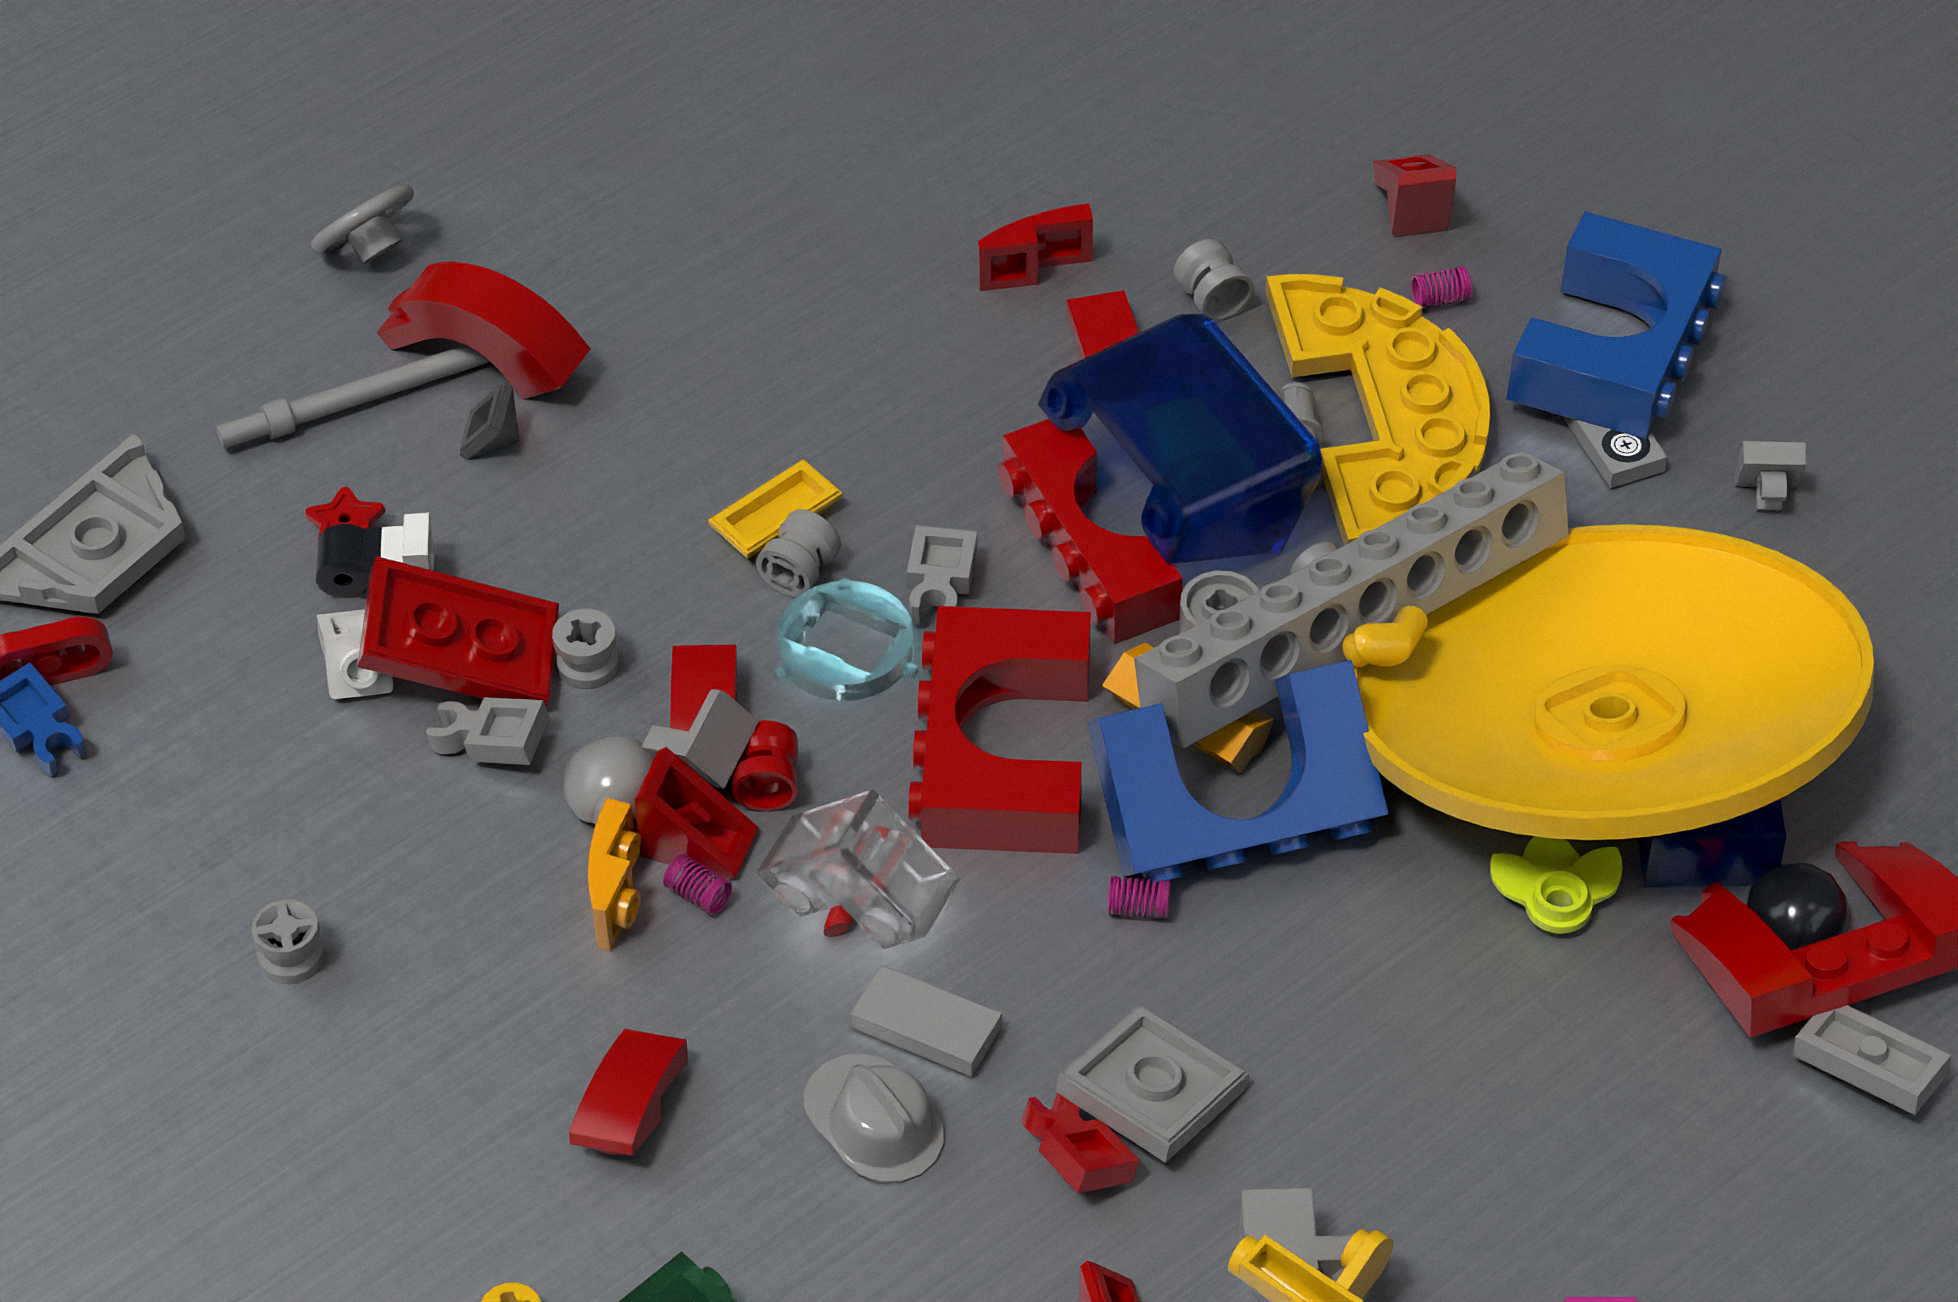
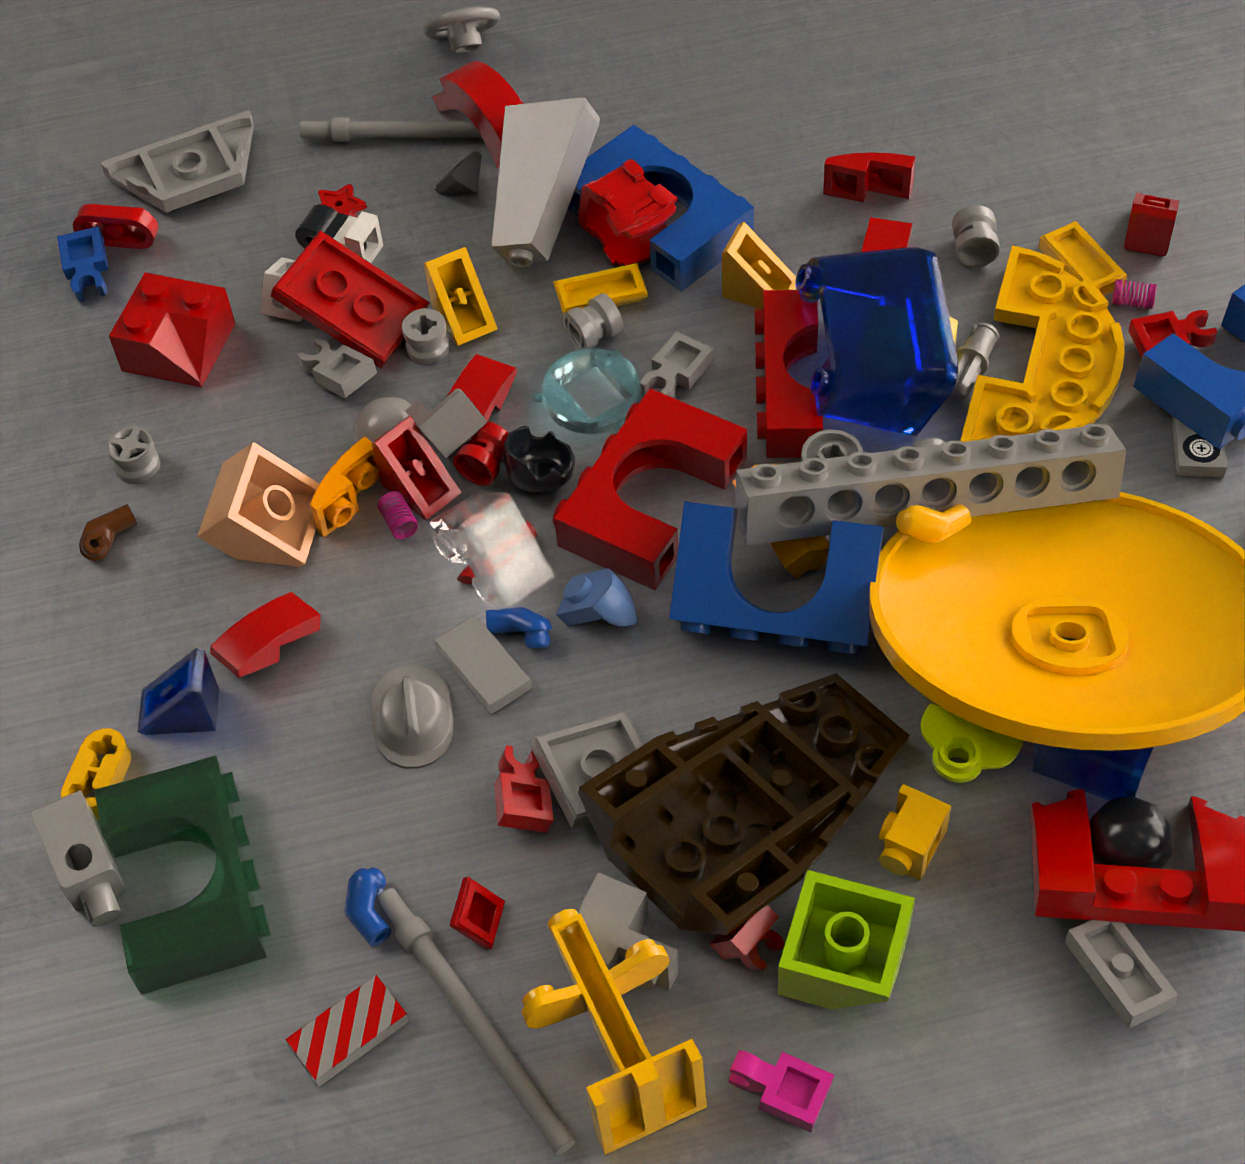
camera: 30 degrees right, 5 degrees up
dark pink piece [1108,875,1170,919] -> none
none -> reddish brown arm [79,504,137,561]
none -> red slope [109,272,236,388]
none -> clear blue slope [137,648,219,735]
none -> light nougat slope [197,442,320,567]
none -> yellow slope [424,247,498,346]
none -> blue arm [486,607,552,648]
none -> light grey slope [491,97,600,267]
none -> black hair [503,426,576,493]
none -> medium blue plate [556,568,638,627]
none -> blue arch [568,125,754,292]
none -> red piece [578,159,678,267]
none -> dark brown wedge [578,673,910,935]
none -> red tile [709,905,785,971]
none -> yellow slope [721,222,801,309]
none -> lime slope [777,870,915,1009]
none -> yellow brick [878,784,951,880]
none -> yellow tile [1038,221,1127,296]
none -> red plate [1128,310,1218,359]

